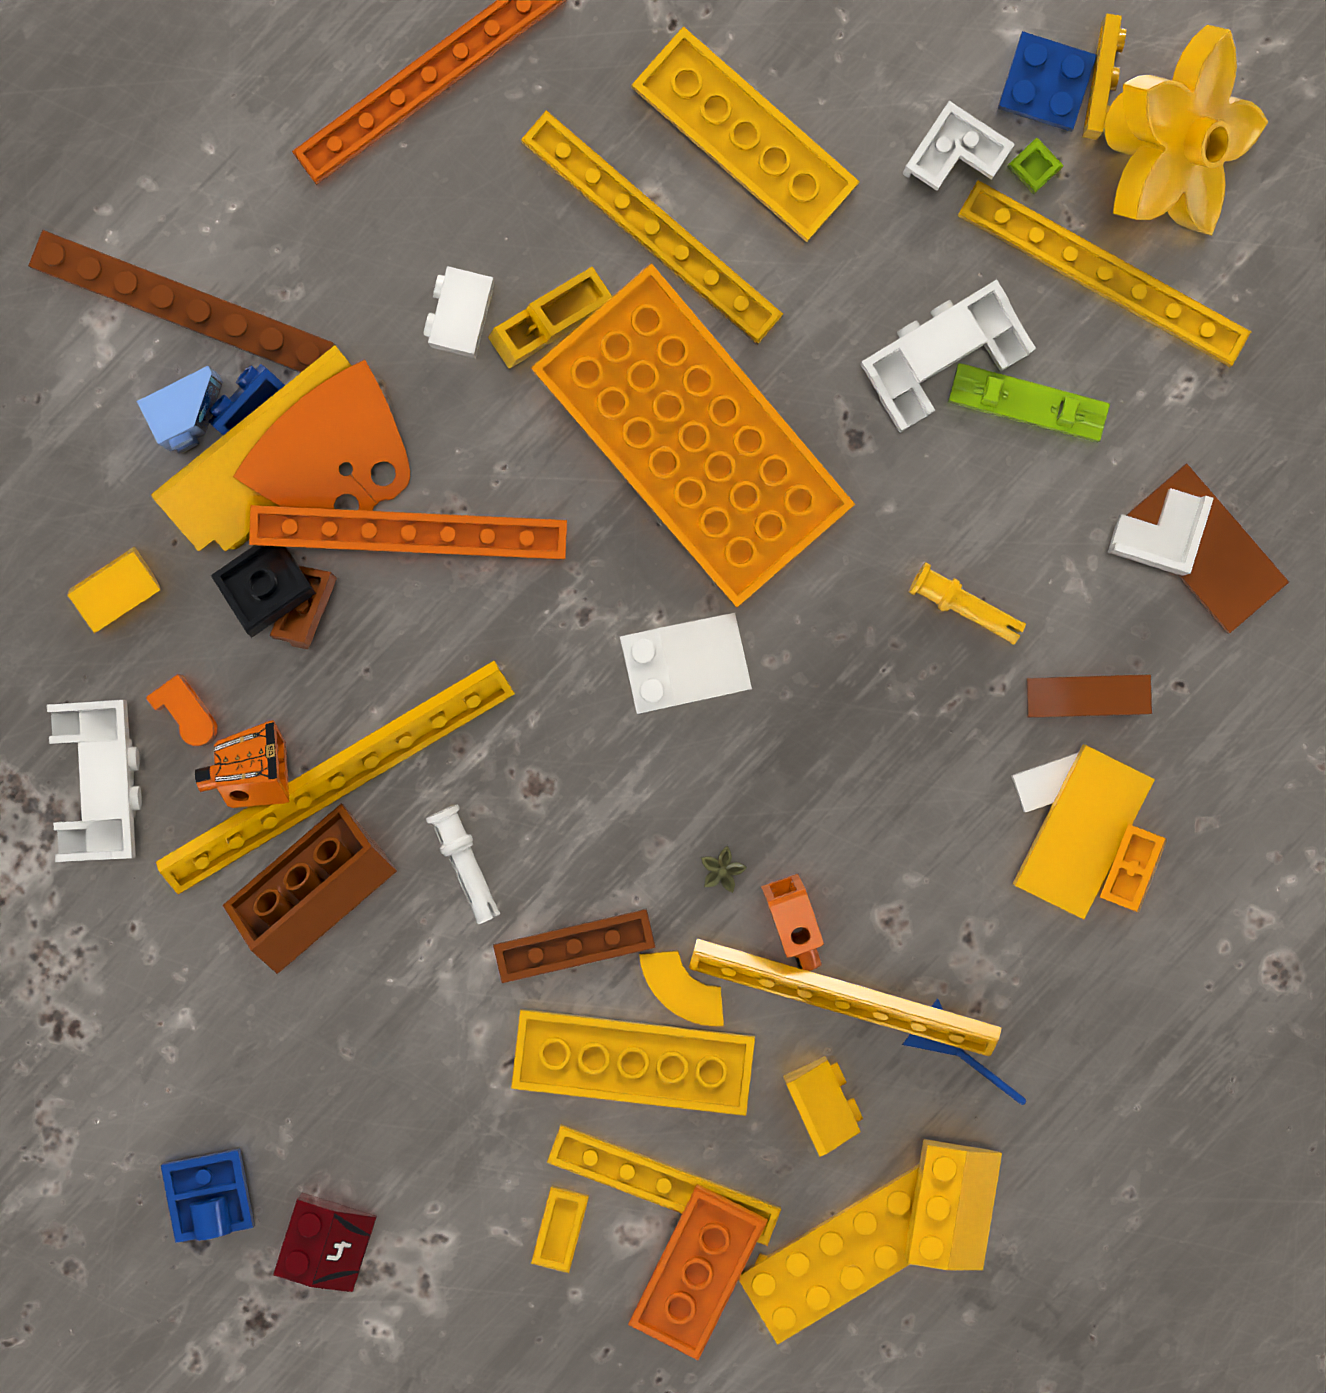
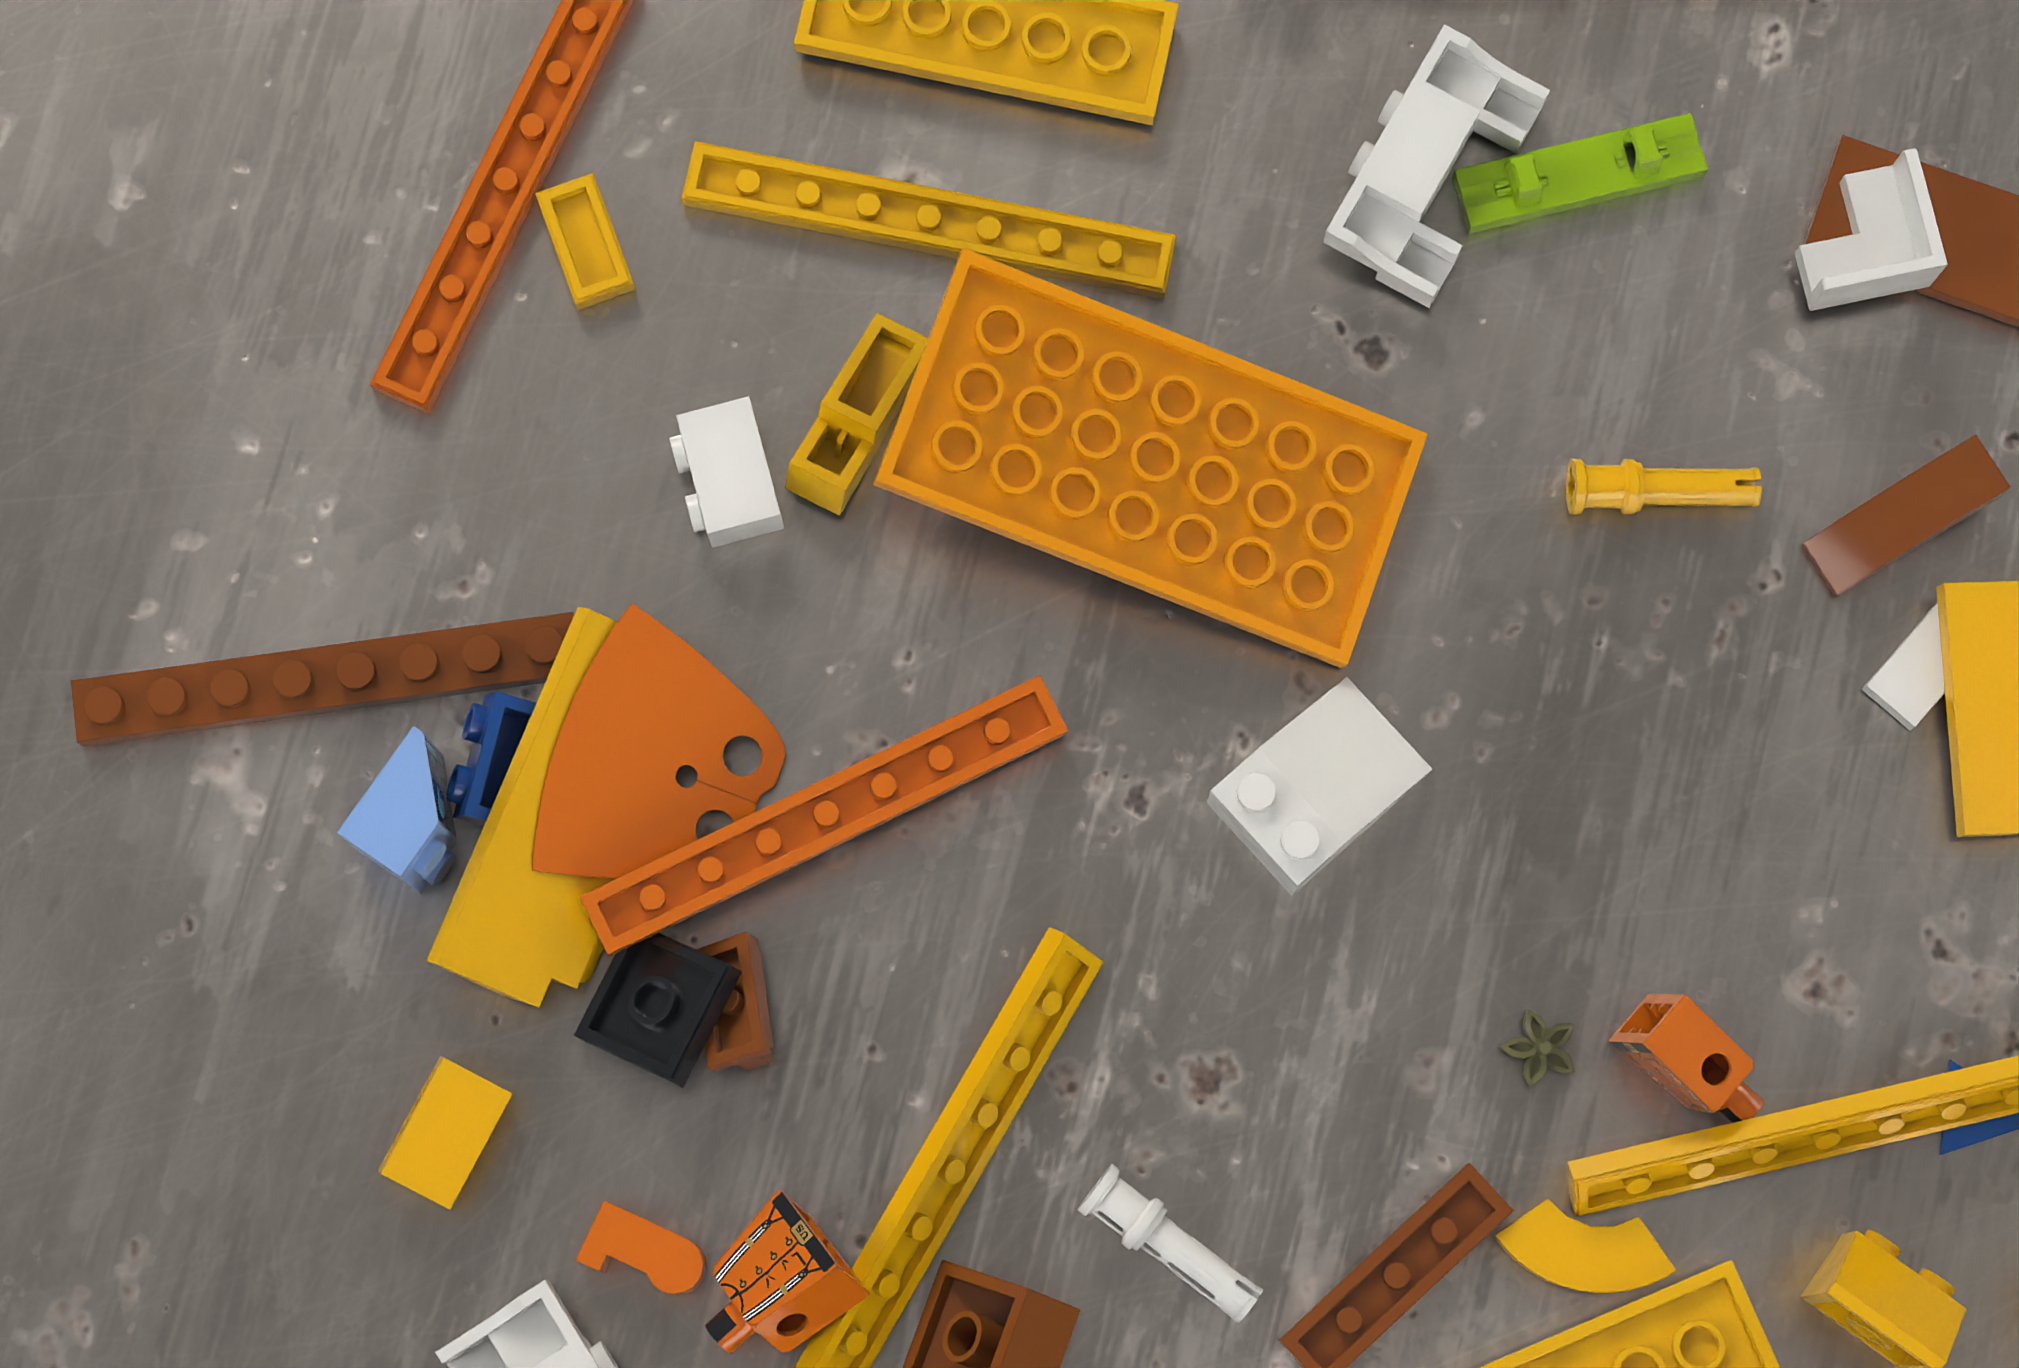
camera: 30 degrees left, 10 degrees down
none -> yellow tile [535,173,636,310]

